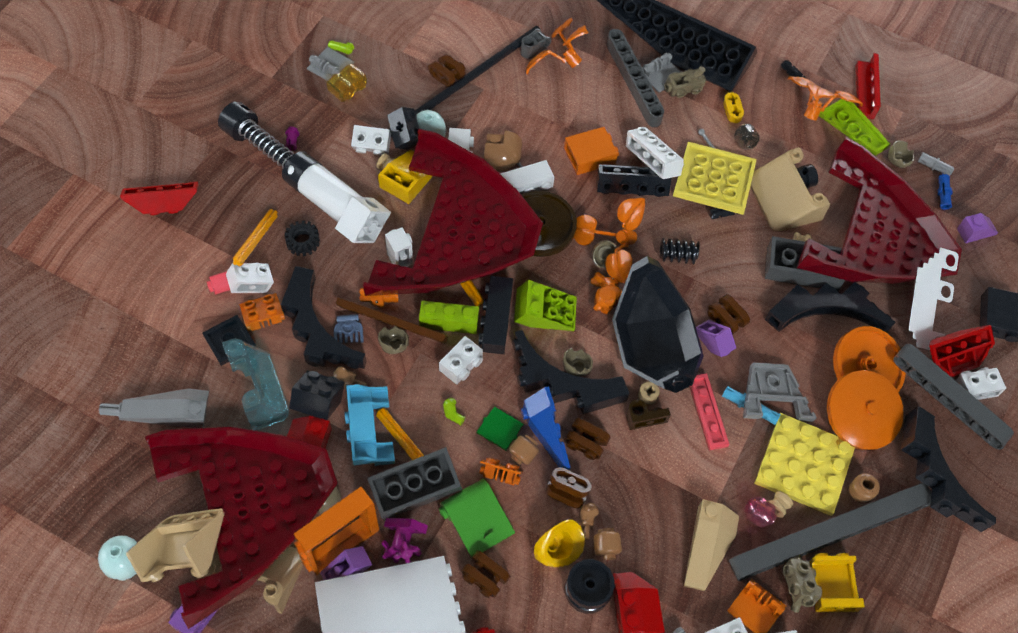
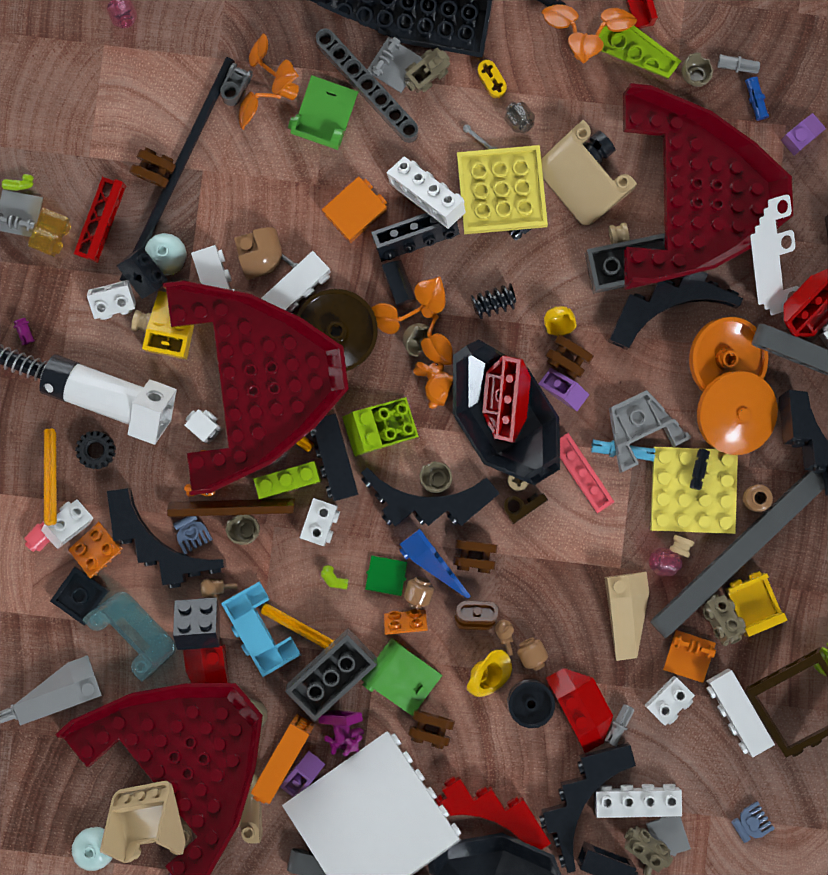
camera: 15 degrees left, 25 degrees up
none -> red fence [73,176,127,263]
none -> bright green door [288,75,359,150]
none -> black brick [382,260,416,307]
none -> red wedge [482,356,531,442]
none -> yellow hair [544,306,576,336]
none -> black axle [690,449,710,490]

